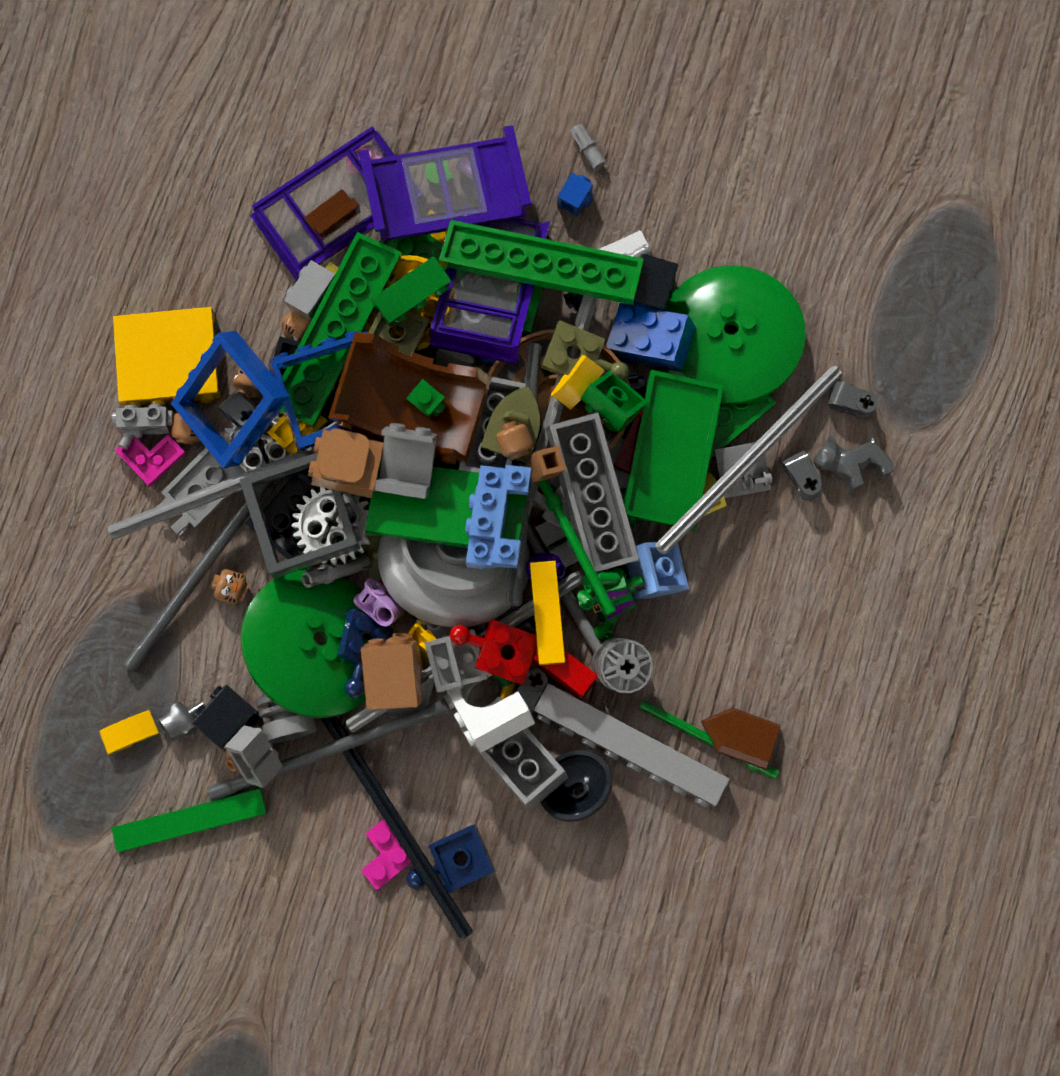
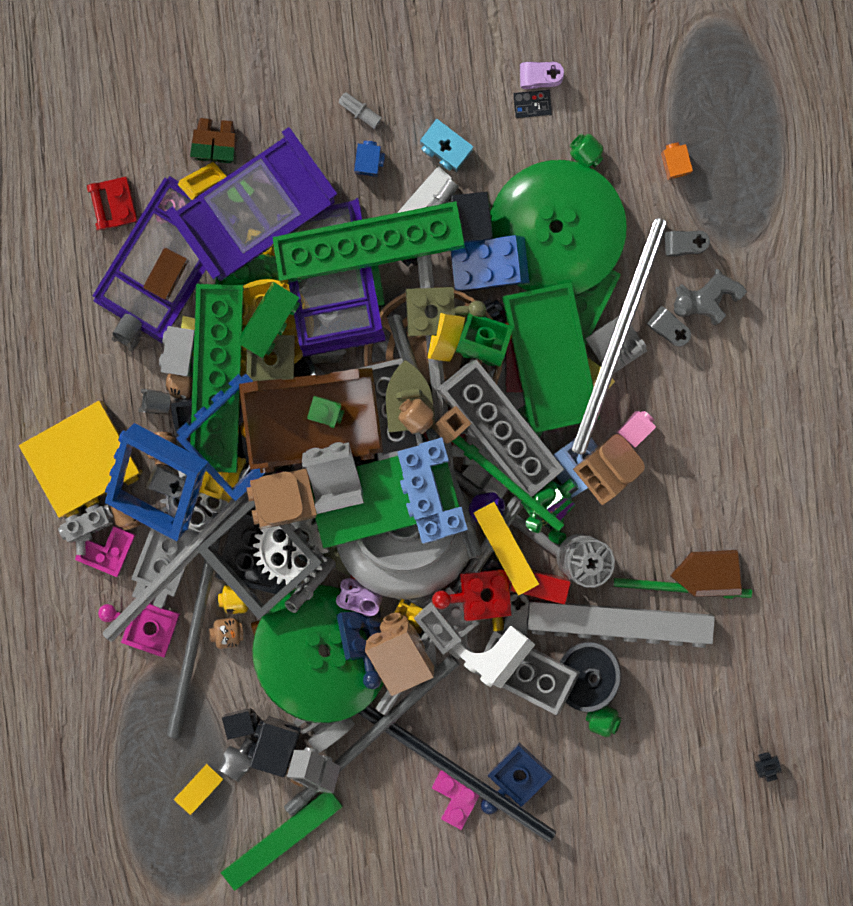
camera: 25 degrees left, 10 degrees up
none -> red plate [86,176,138,231]
none -> dark pink plate [98,603,180,658]
none -> dark grey piece [112,314,142,352]
none -> dark grey piece [138,389,171,414]
none -> yellow tile [178,162,227,200]
none -> hips [190,118,238,164]
none -> yellow head [218,585,251,614]
none -> black brick [222,708,259,740]
none -> medium azure brick [420,119,474,172]
none -> black sticker [513,90,552,118]
none -> lavender piece [520,62,564,89]
none -> green head [569,134,604,167]
none -> medium nougat brick [573,434,645,505]
none -> green head [586,706,622,738]
none -> bright pink slope [616,411,656,448]
none -> orange brick [661,142,693,180]
none -> black gear [754,752,782,782]

